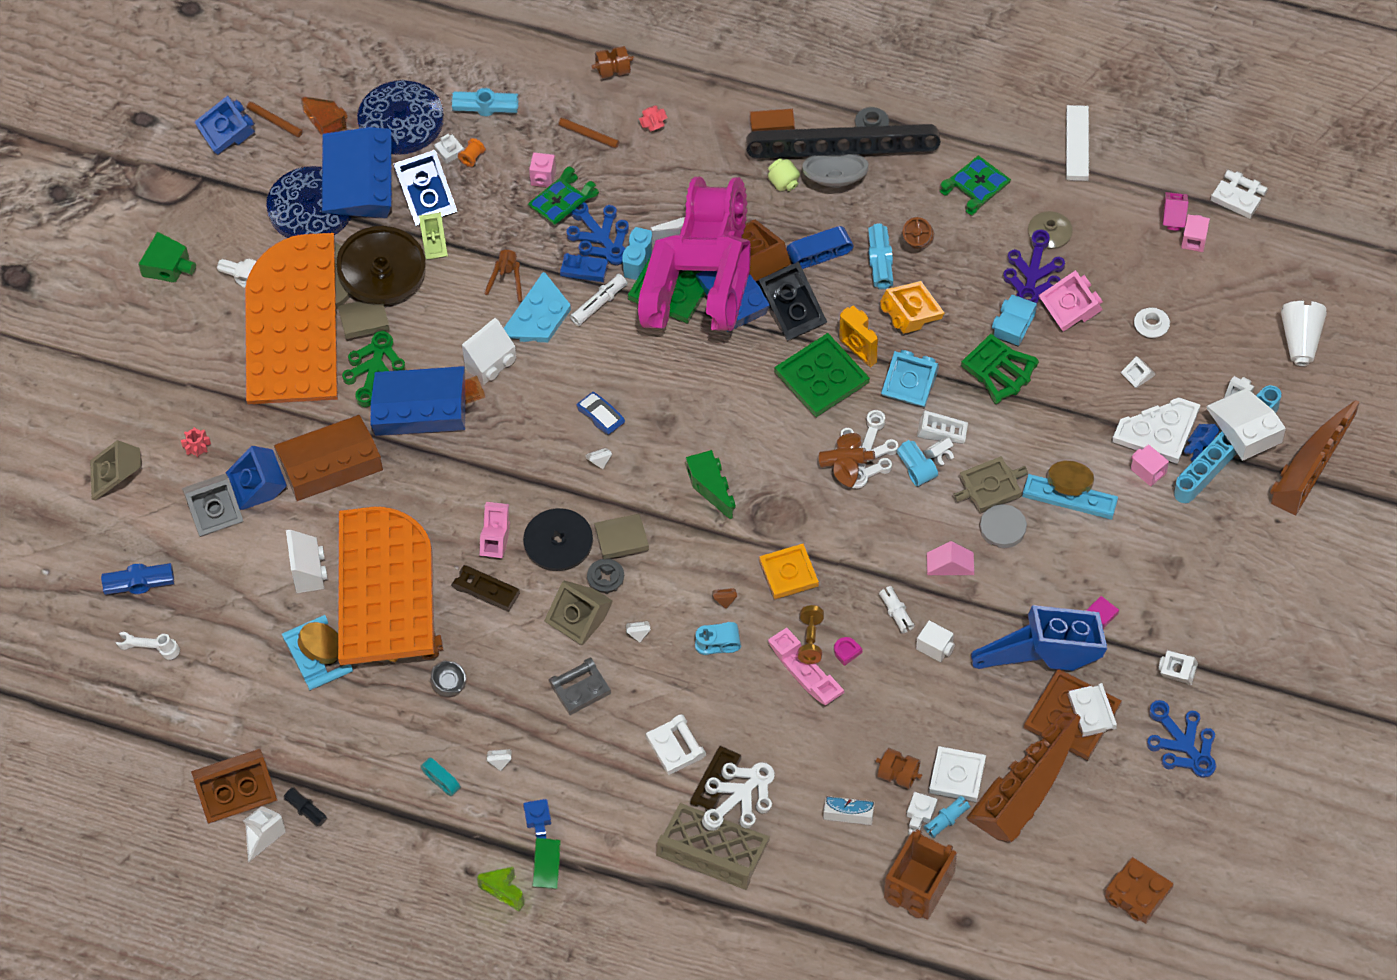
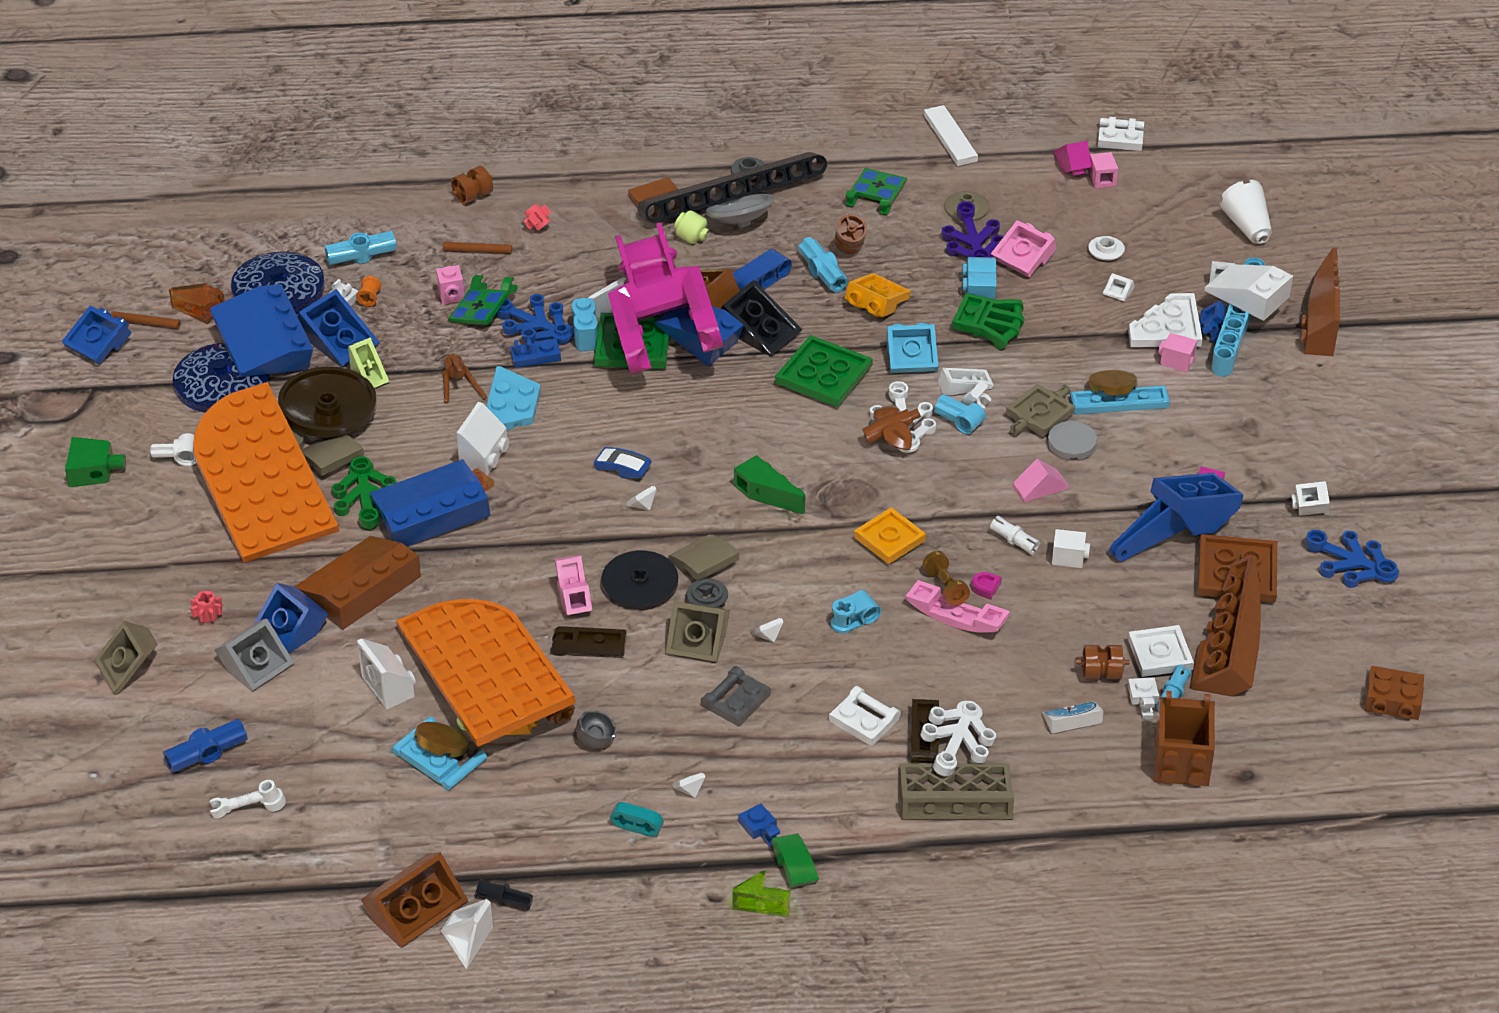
camera: 25 degrees left, 15 degrees down
white pin [570,274,627,326] -> none
dark orange slope [712,588,737,609] -> none
light orange plate [839,306,878,368] -> none
white plate [1068,683,1117,737] -> none

